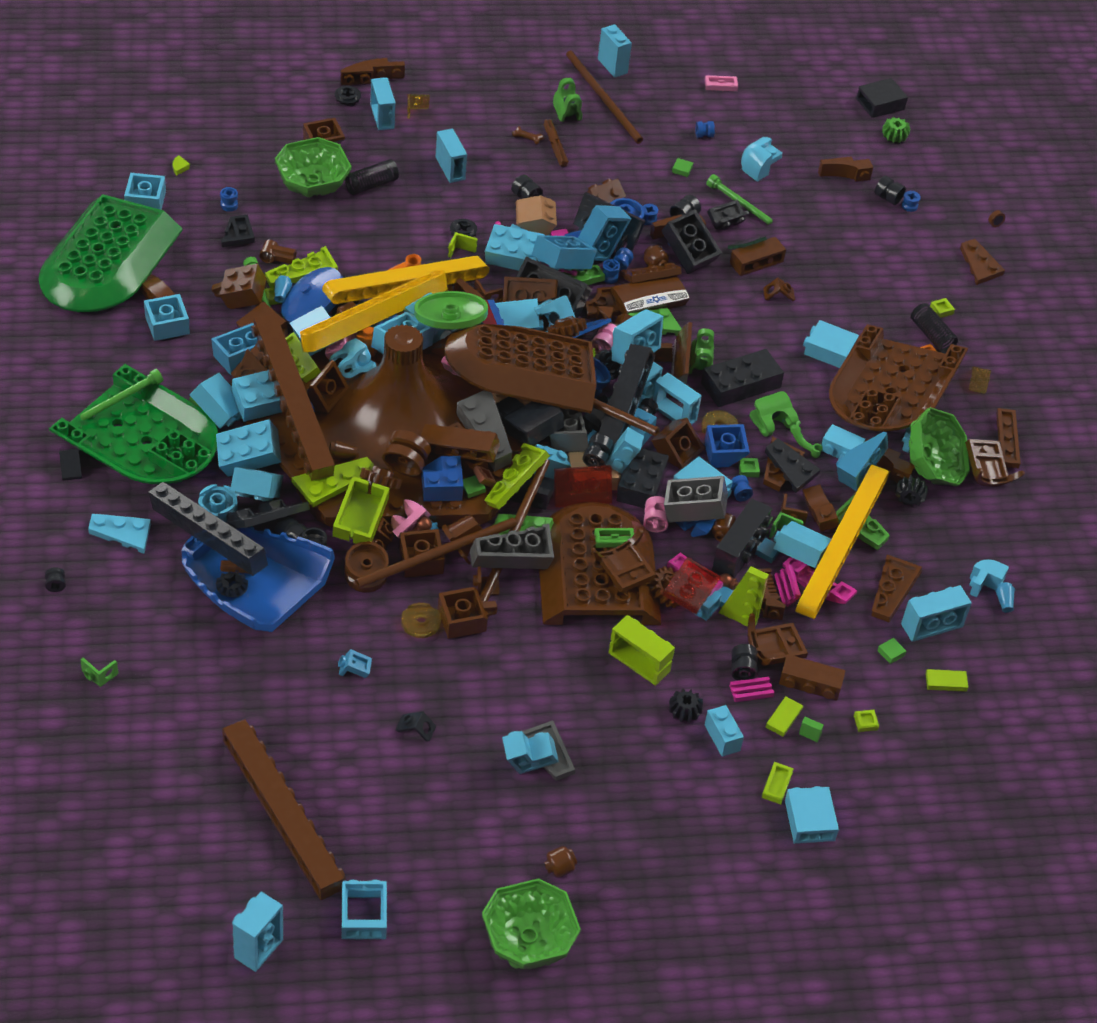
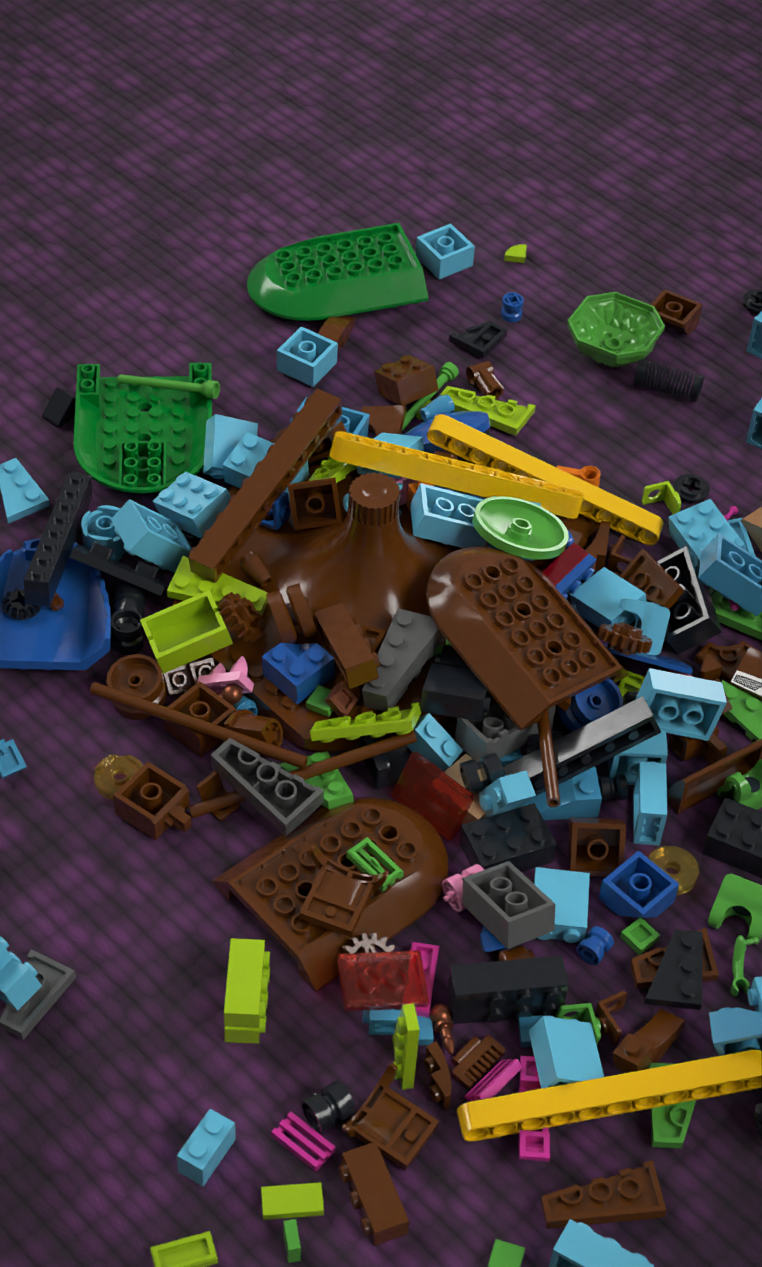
camera: 55 degrees right, 0 degrees up
black gear [669,688,703,723] -> none

